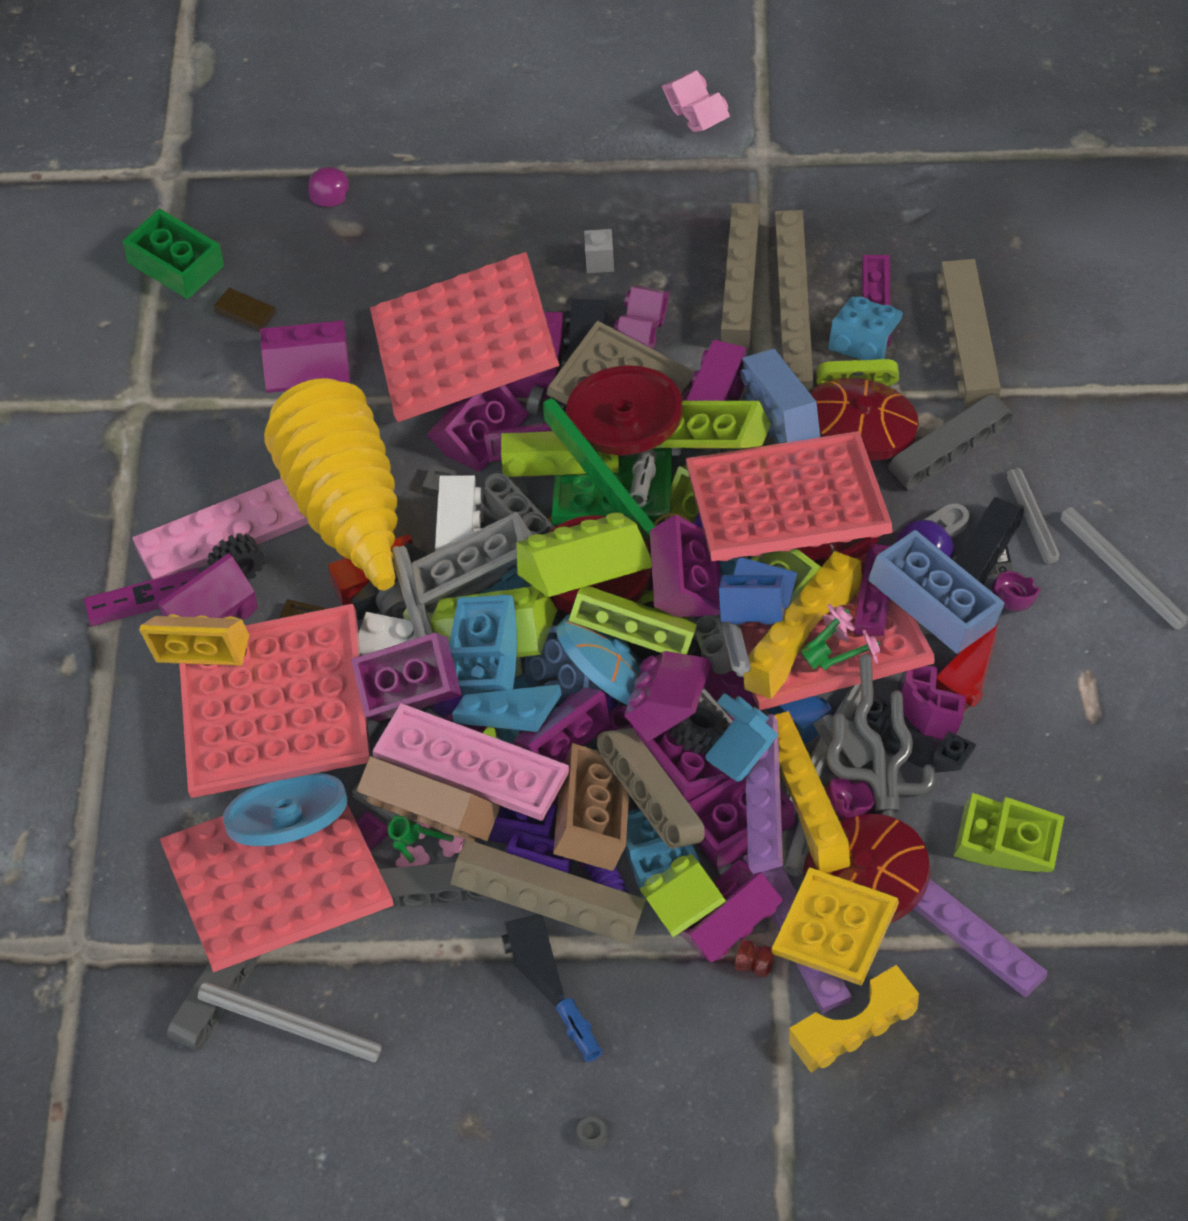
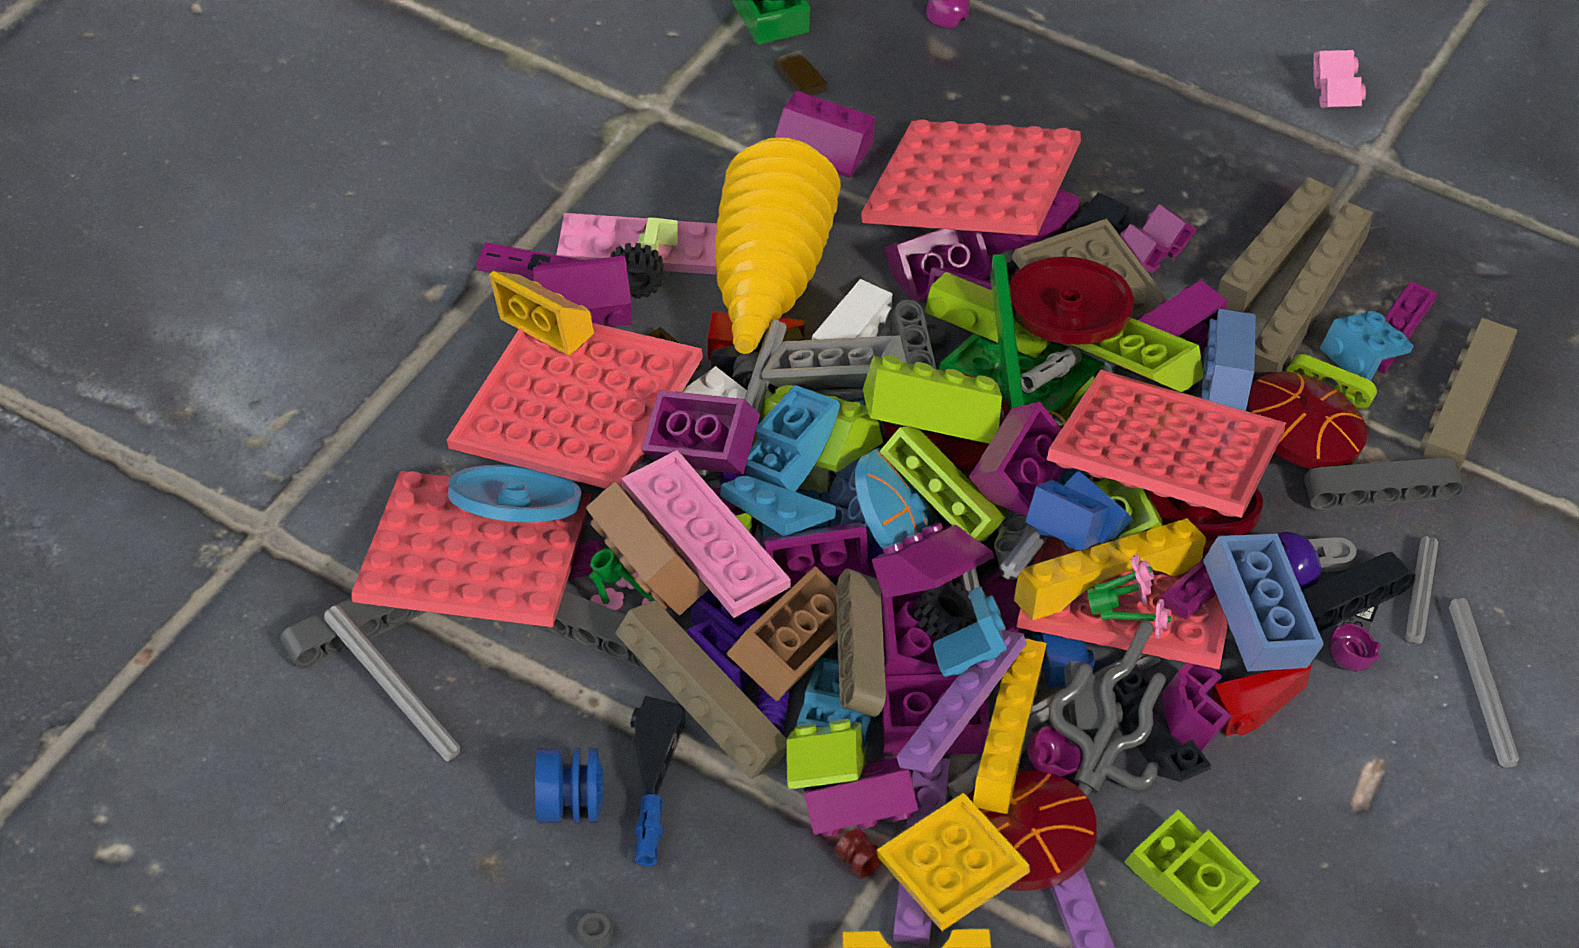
camera: 25 degrees right, 5 degrees down
light grey brick [584,229,614,273] -> none
none -> blue wheel [535,748,604,823]
none -> yellowish green bracket [638,217,678,252]

